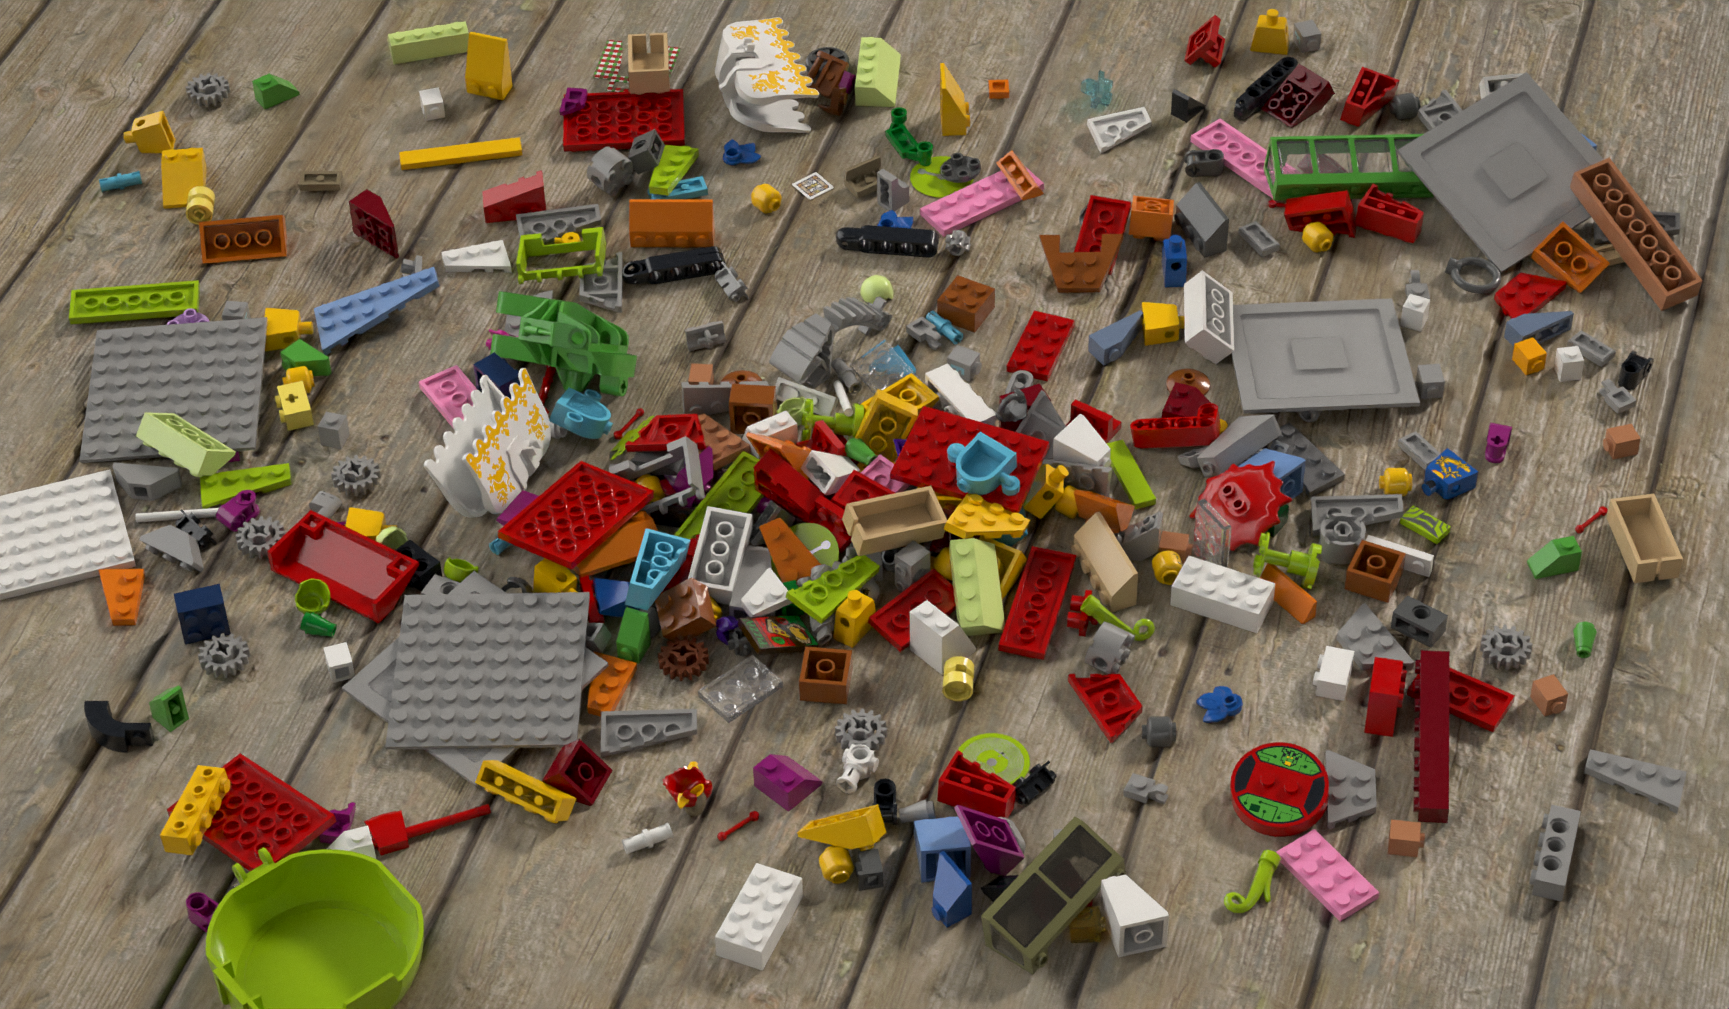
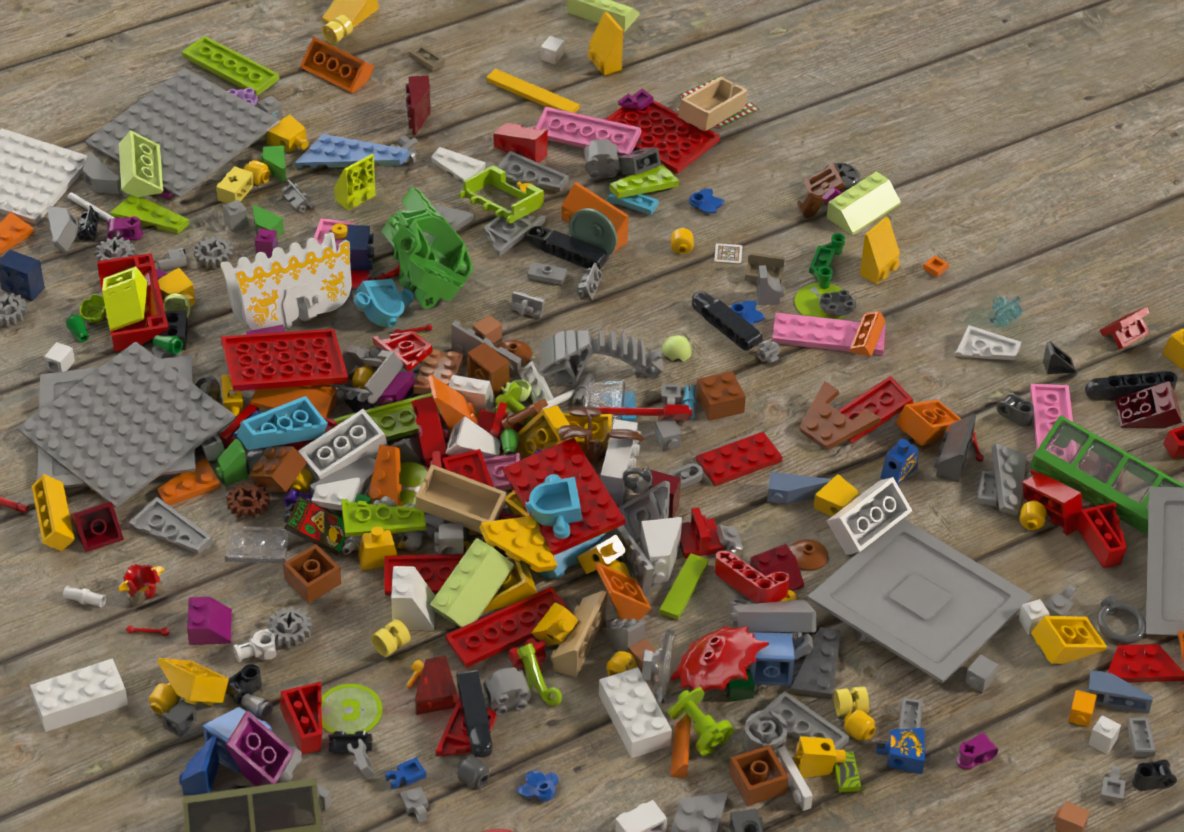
camera: 40 degrees right, 0 degrees up
lime hair [443,557,479,583] -> none
white animal [715,17,819,133] -> none
none -> neon yellow slope [102,267,147,331]
none -> green cone [153,335,183,355]
none -> bright green slope [253,205,284,238]
none -> magenta brick [255,229,278,258]
none -> light grey hinge [282,179,313,212]
none -> yellow piece [331,223,348,239]
none -> neon yellow slope [334,154,376,211]
none -> light grey plate [348,739,375,779]
none -> blue plate [385,757,426,789]
none -> yellow hand [406,660,426,688]
none -> clear red slope [415,656,457,715]
none -> black piece [456,669,493,758]
none -> dark orange plate [502,399,548,429]
none -> light grey plate [527,262,567,285]
none -> yellow torso [532,603,579,646]
none -> bright pink plate [535,107,641,156]
none -> reddish brown plant [559,407,645,461]
none -> sand green dish [569,208,617,255]
none -> red piece [596,404,692,422]
none -> light grey plate [642,649,659,680]
none -> light grey plate [716,525,743,556]
none -> yellow torso [793,737,846,779]
none -> light yellow wheel [834,686,869,717]
none -> light grey wing [991,443,1027,516]
none -> yellow slope [1031,616,1108,664]

